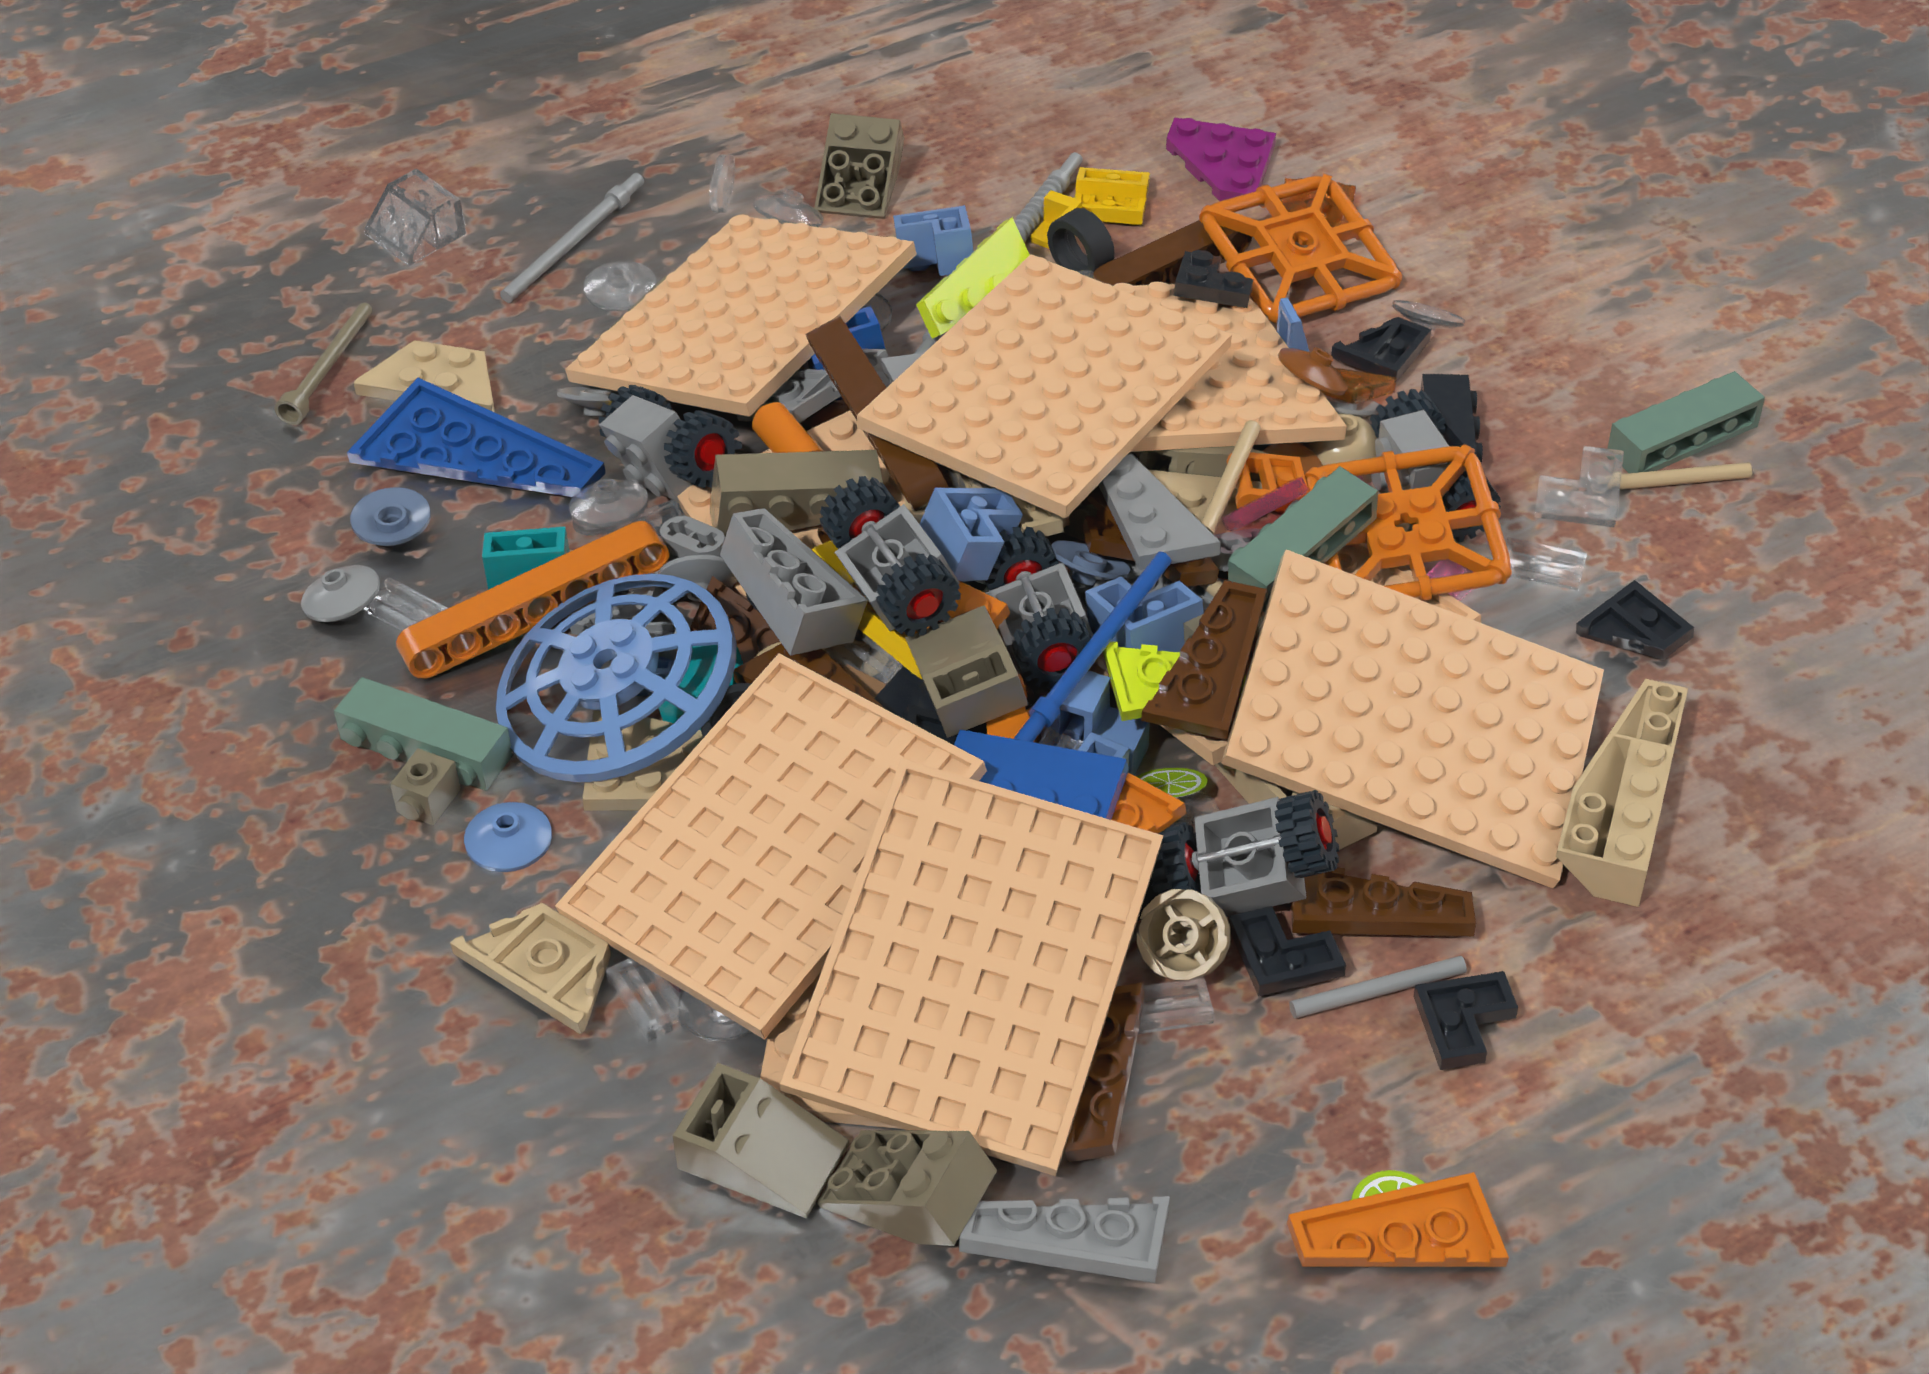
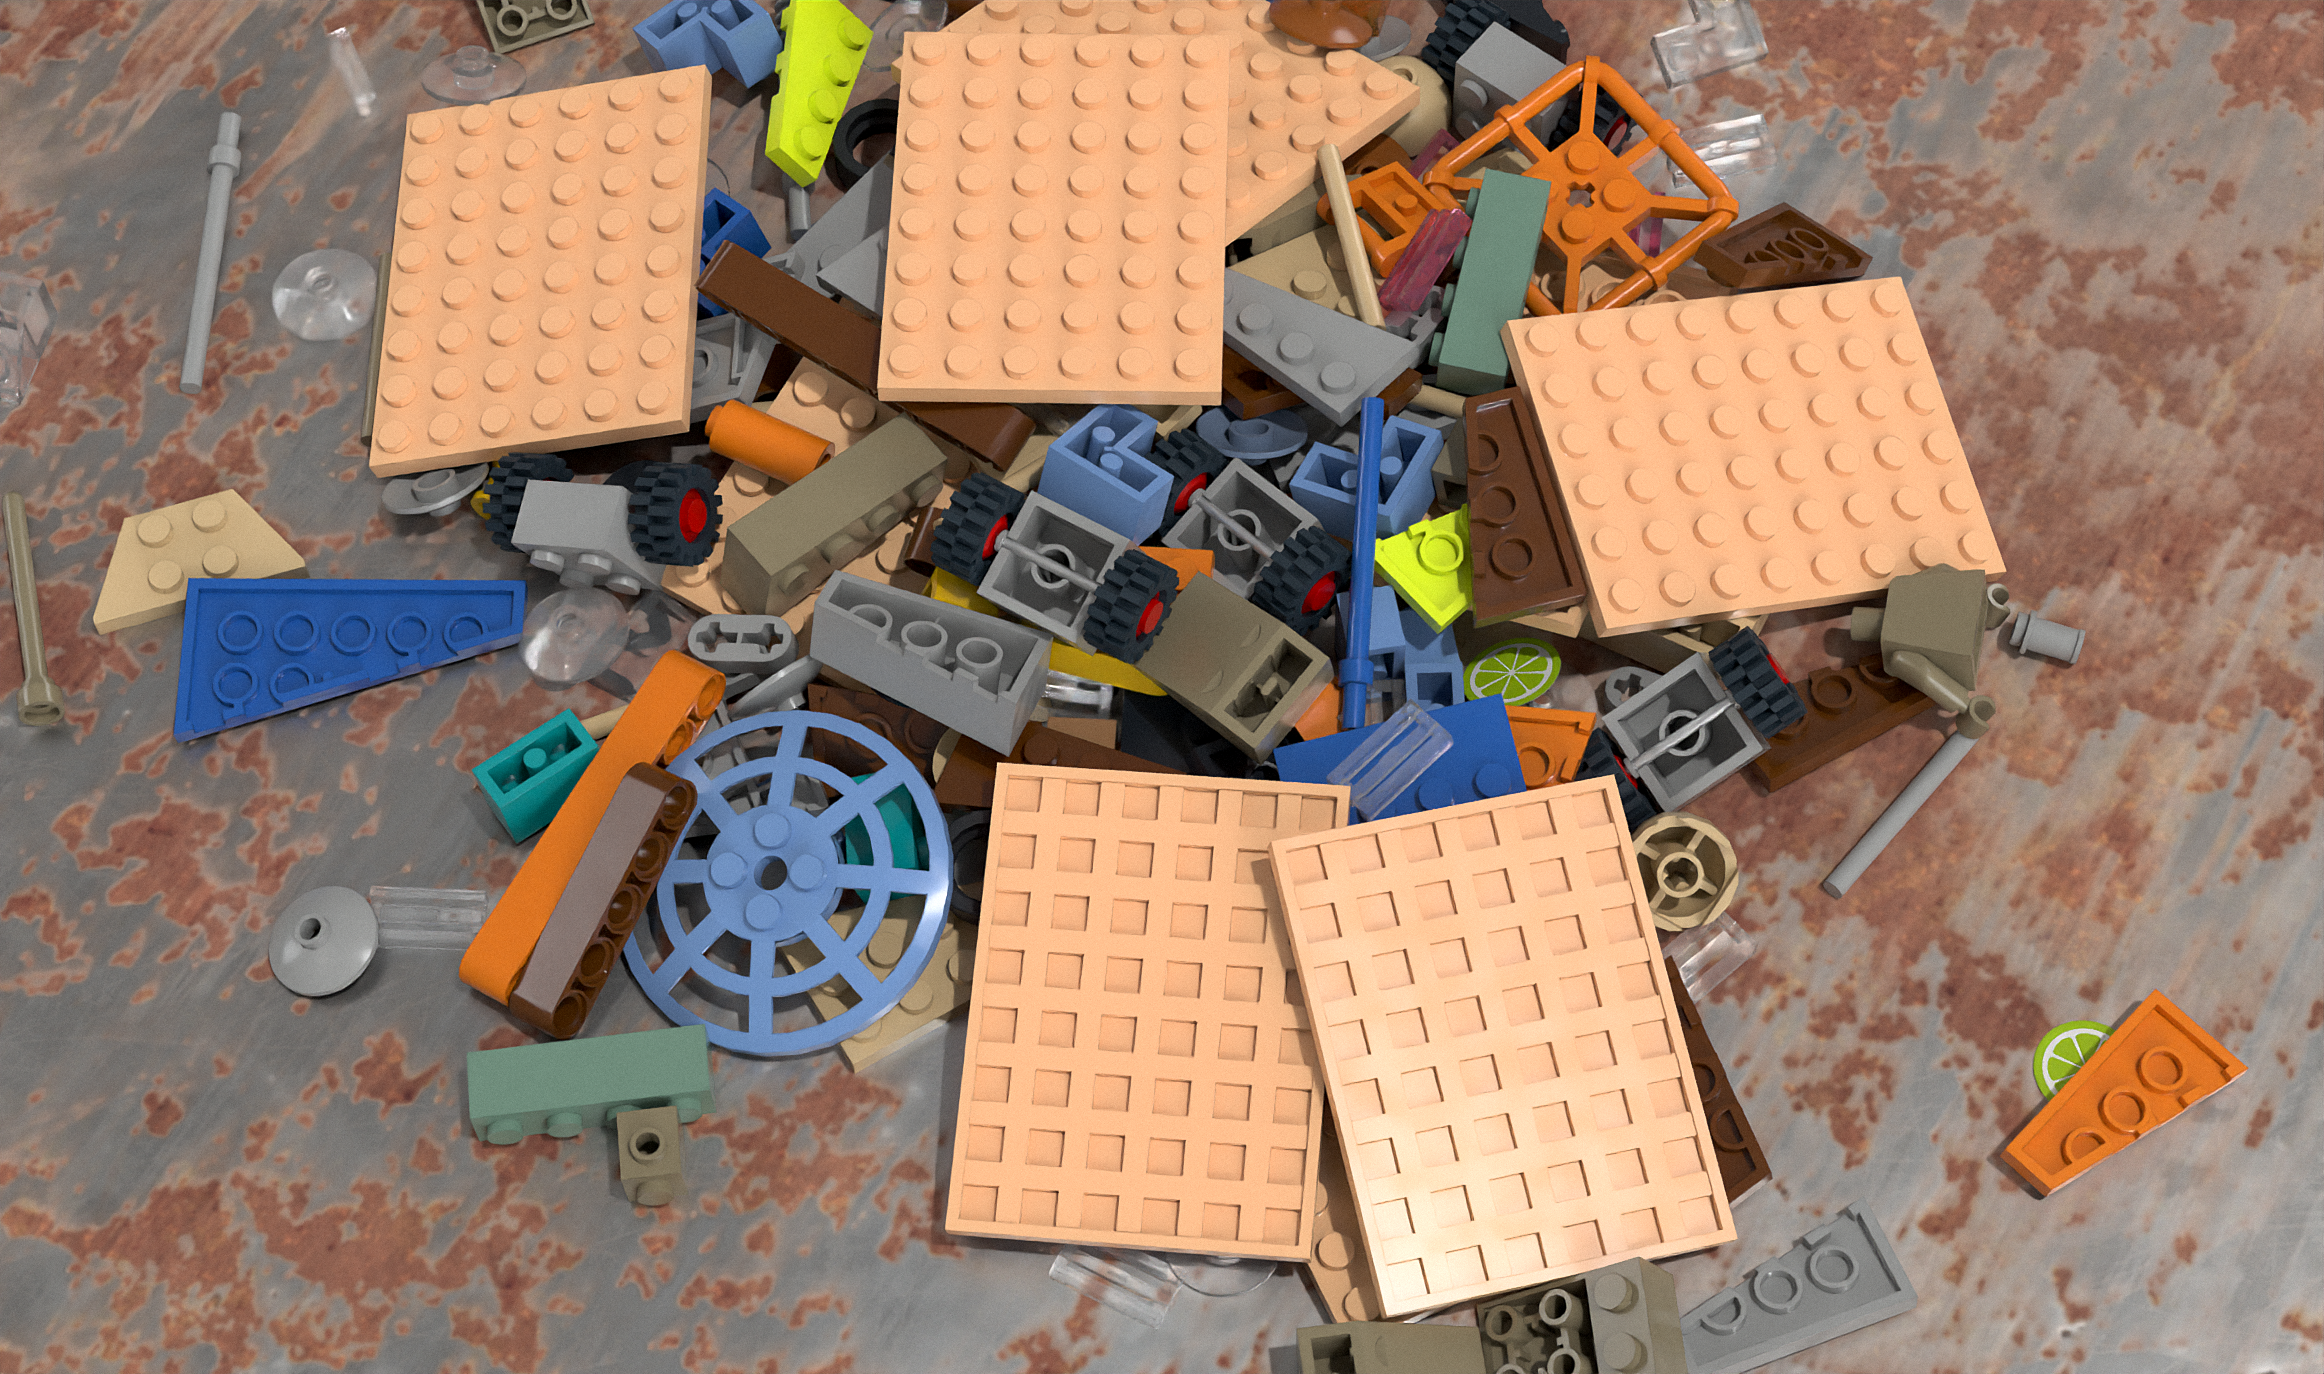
camera: 30 degrees left, 15 degrees up
sand blue dish [350,487,431,546] -> none
tan wing [450,903,611,1034] -> none
medium blue dish [464,802,552,872] -> none
black plate [1228,906,1346,997] -> none
black plate [1413,971,1518,1070] -> none
tan wedge [1556,679,1688,907] -> none
black wing [1576,580,1694,660] -> none
none -> reddish brown beam [509,762,698,1040]
none -> clear tile [1326,699,1454,822]
none -> reddish brown wing [1693,202,1873,289]
none -> dark tan torso [1851,563,2011,739]
none -> light grey pin [2009,610,2086,665]

